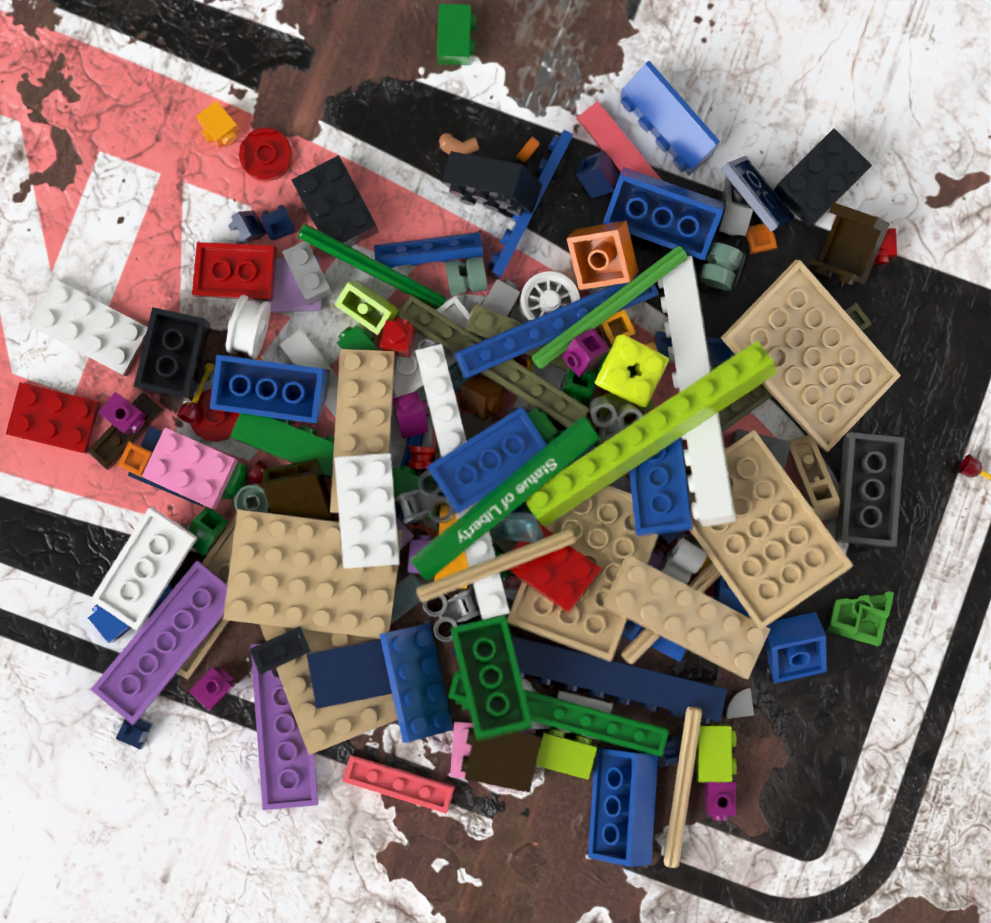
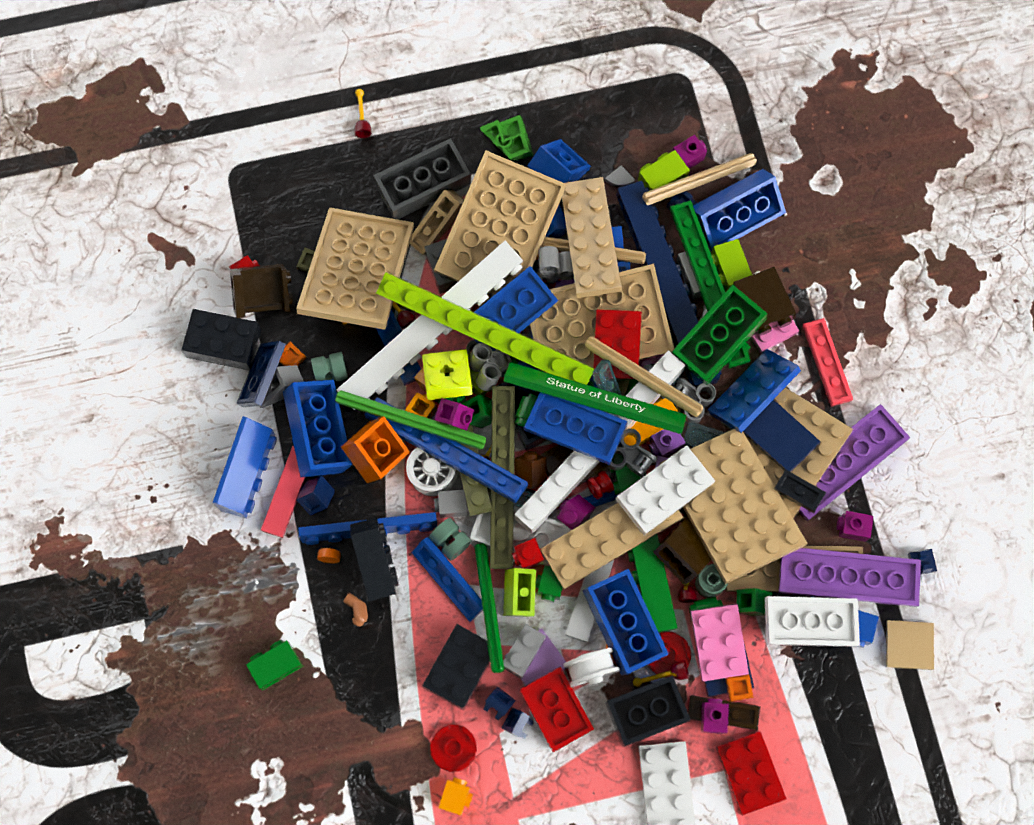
camera: 120 degrees left, 10 degrees down
none -> tan tile [886,620,934,670]

